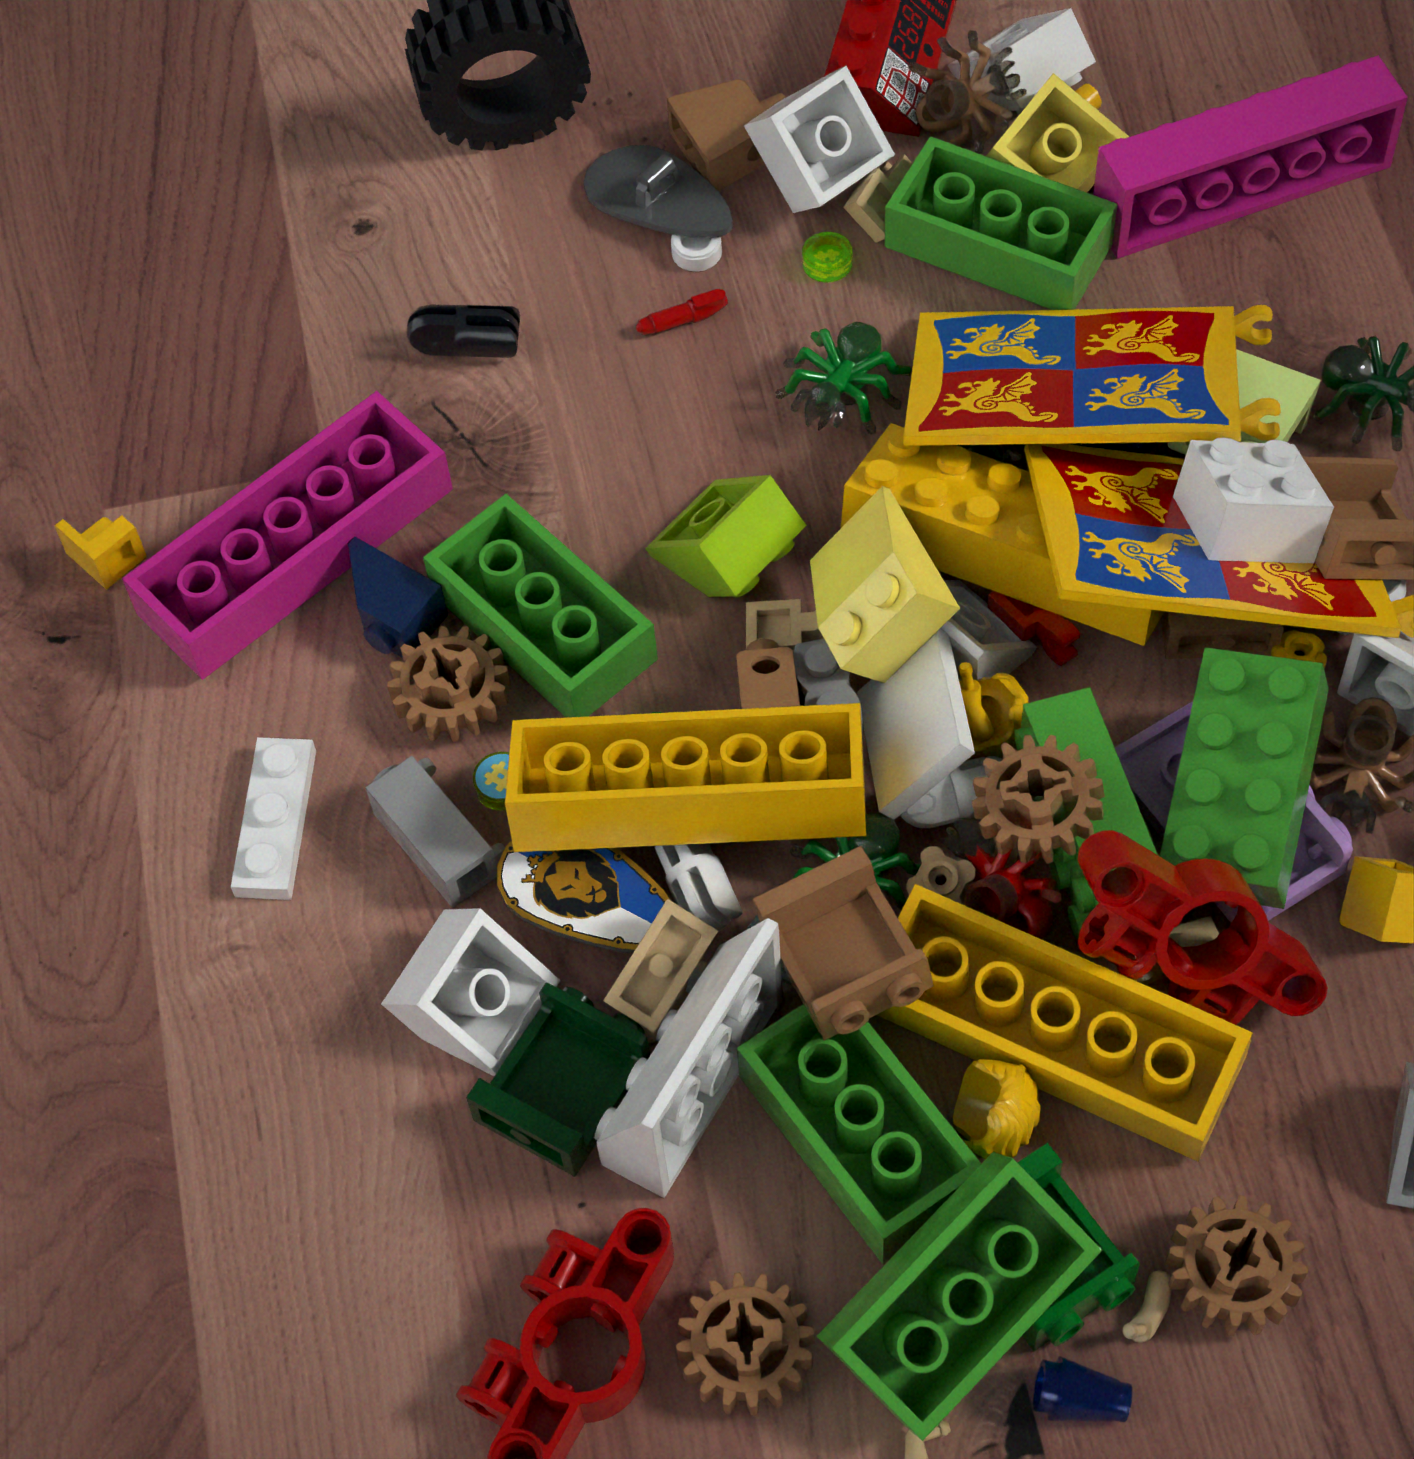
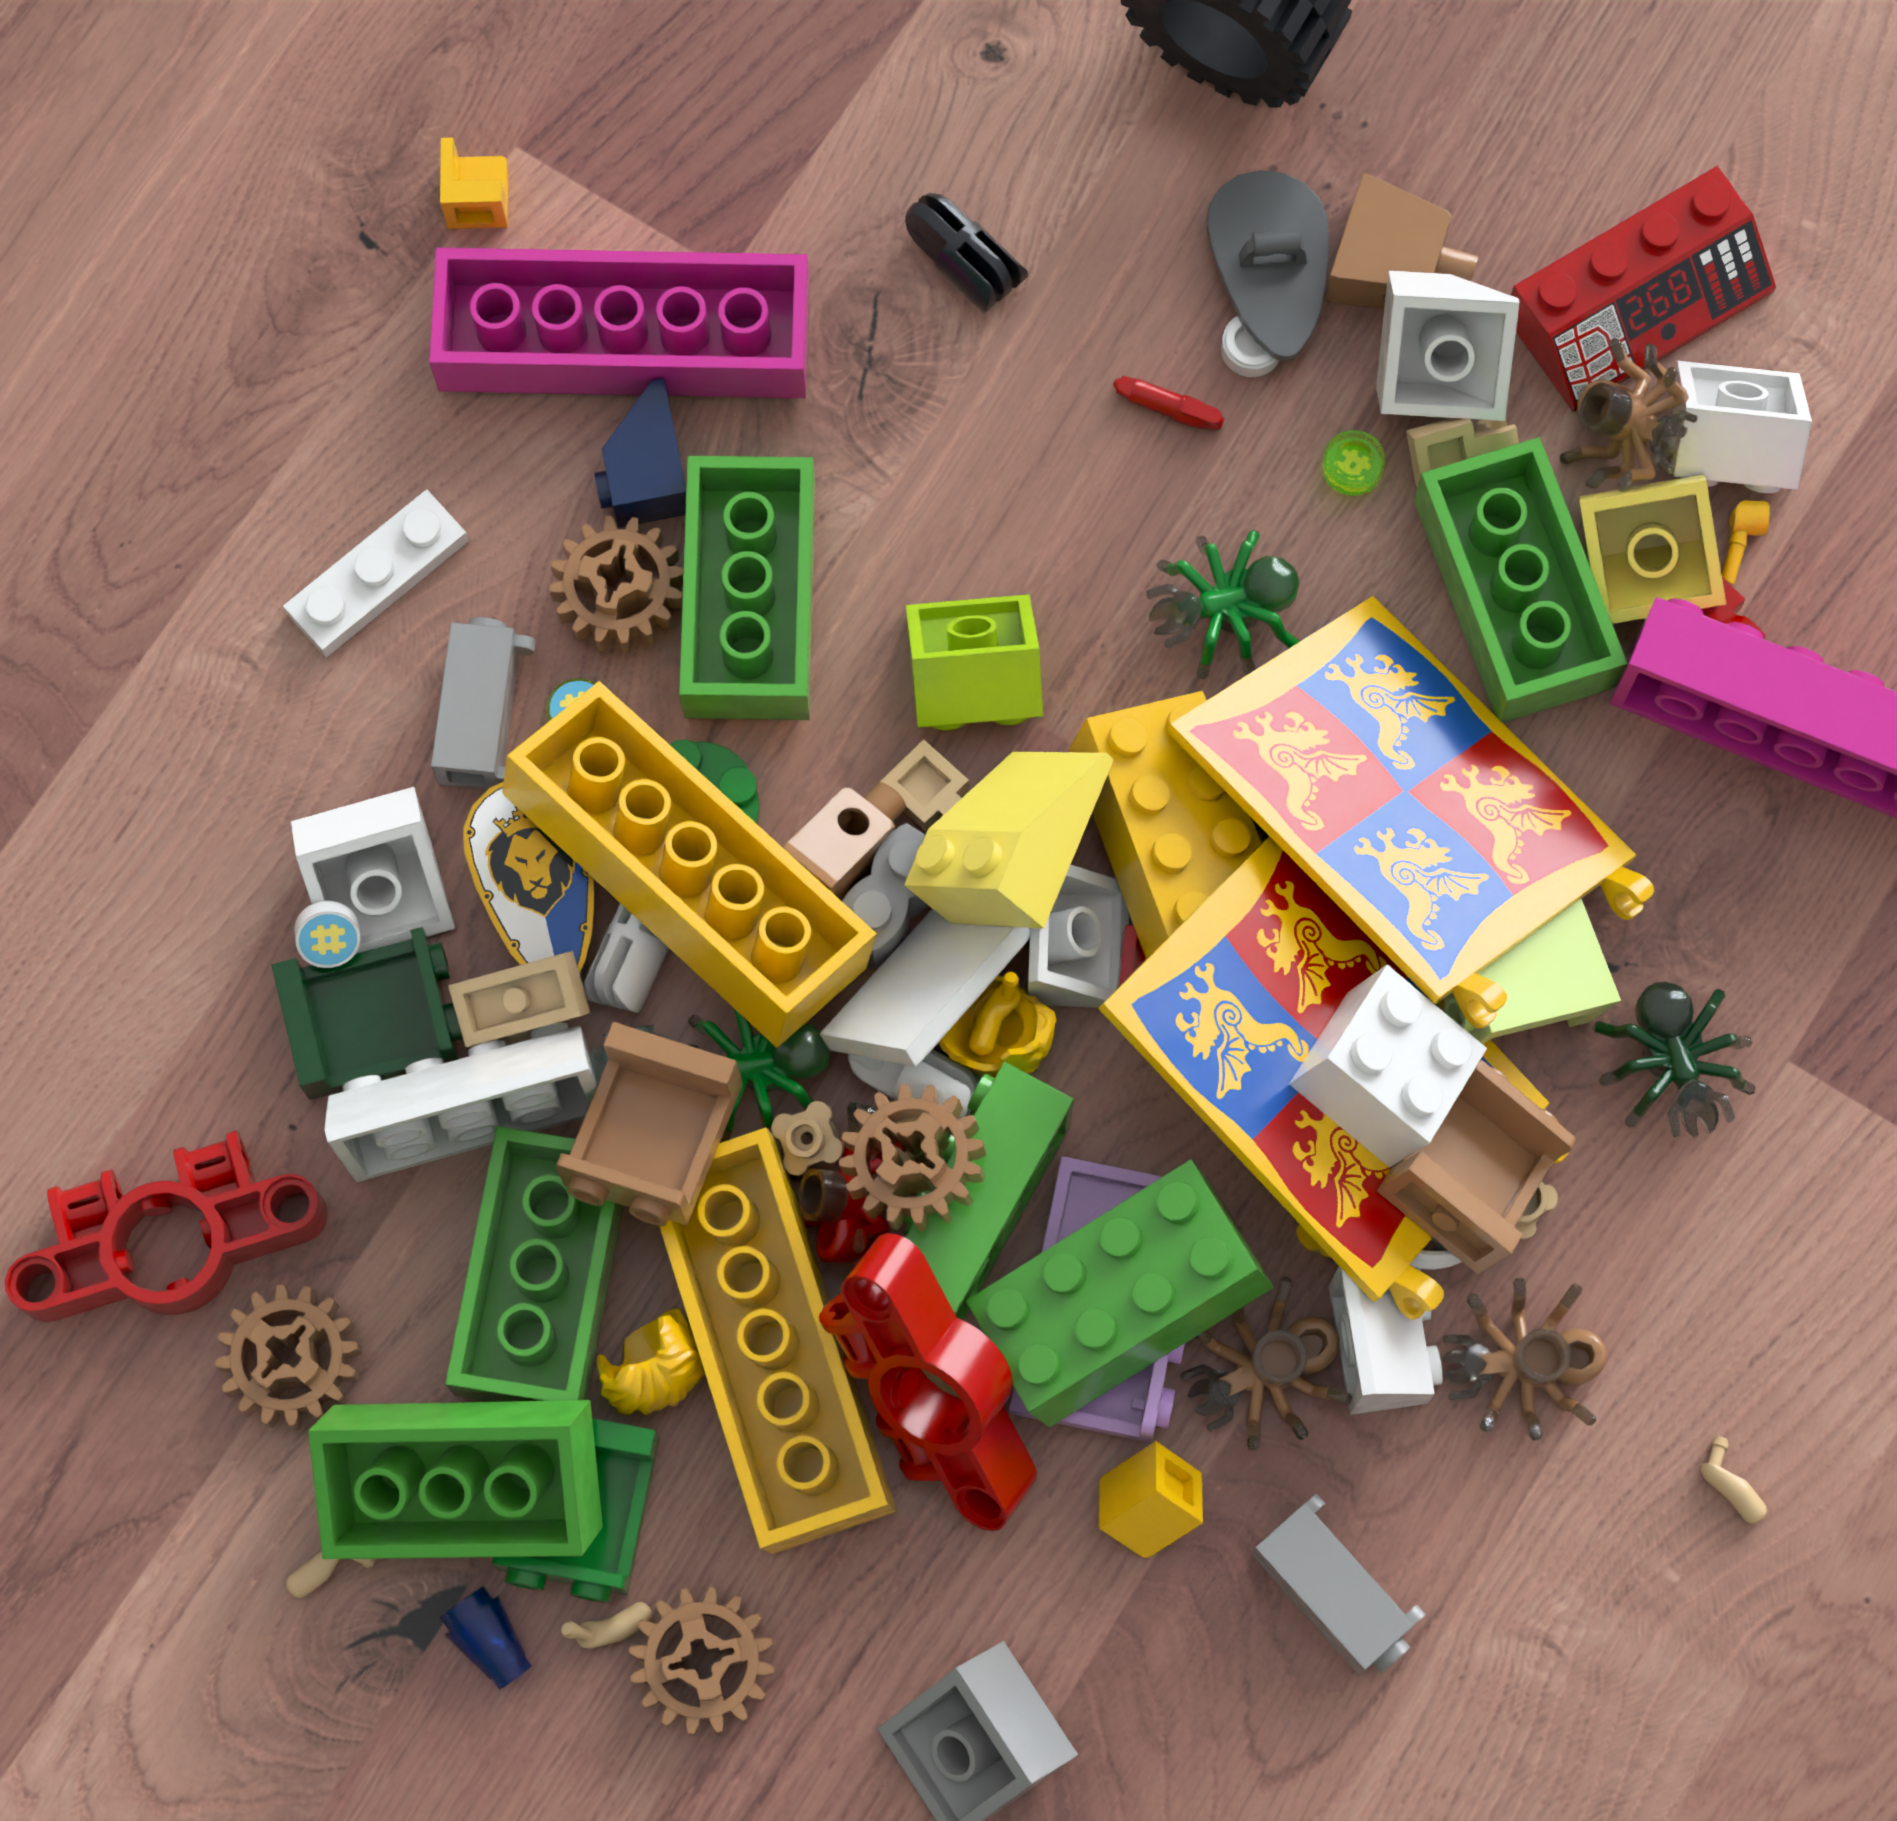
camera: 40 degrees right, 15 degrees up
none -> tile [294,901,361,968]

